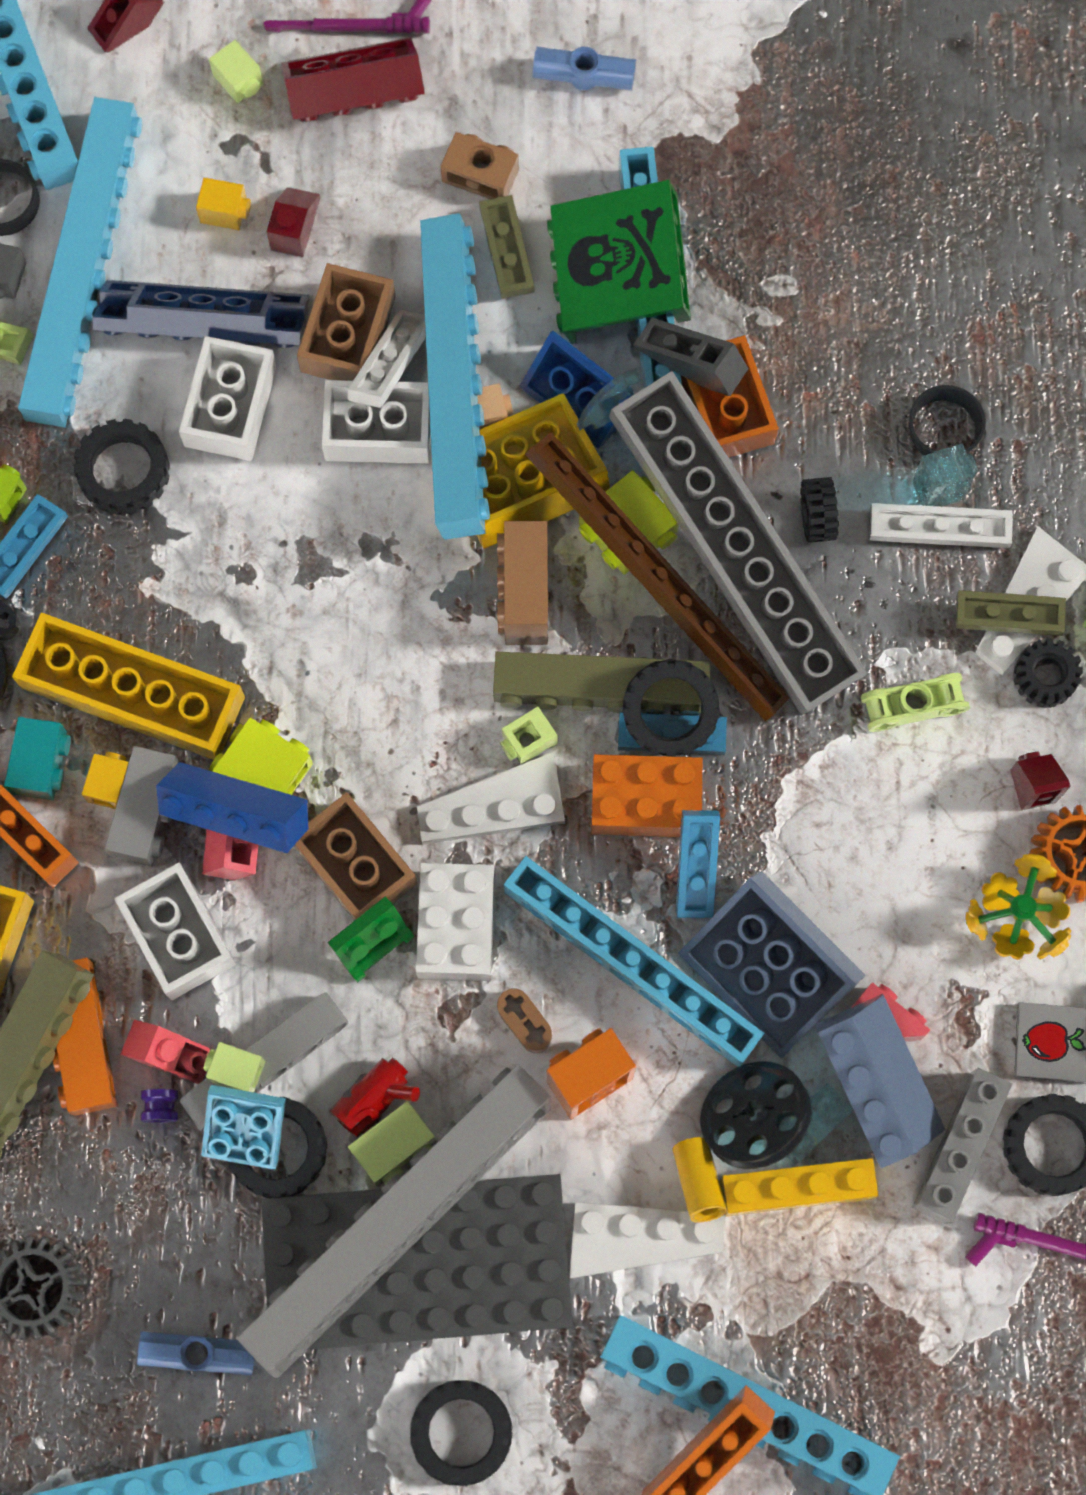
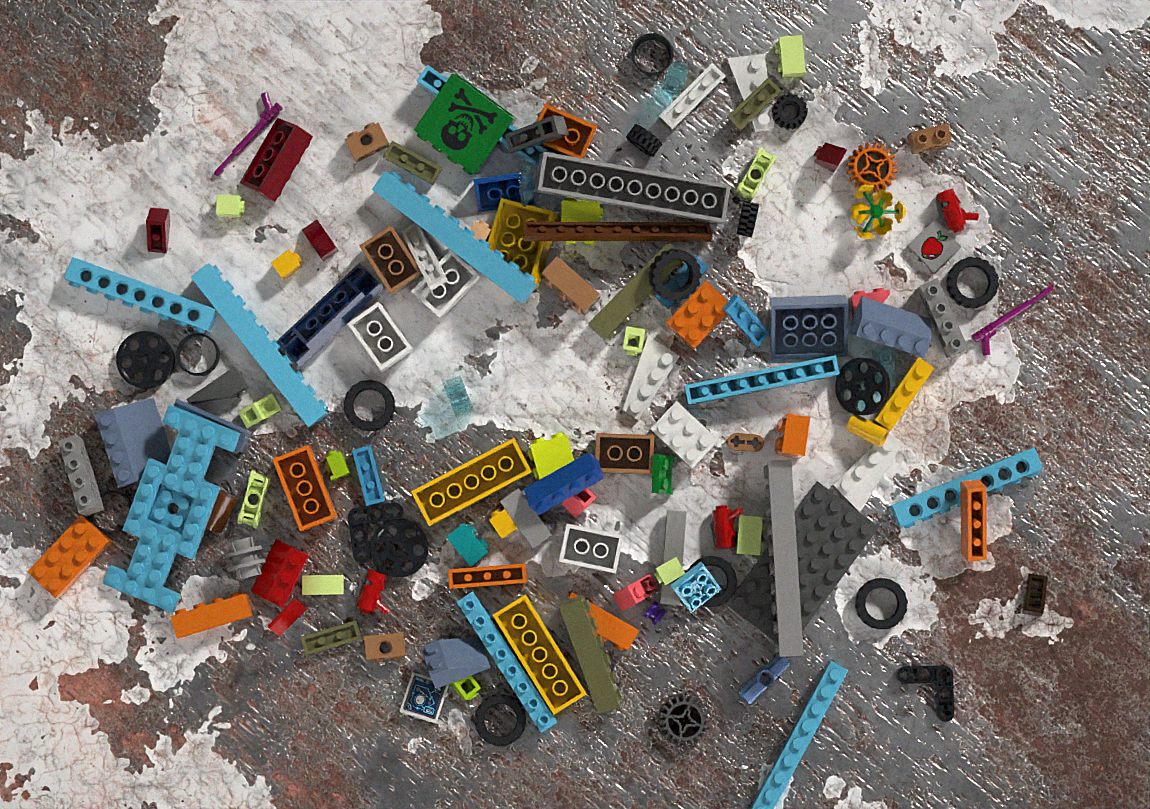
camera: 50 degrees left, 10 degrees up
medium blue piece [533,47,636,91] -> none
none -> clear light blue brick [442,376,475,420]
none -> black tyre [737,201,759,238]

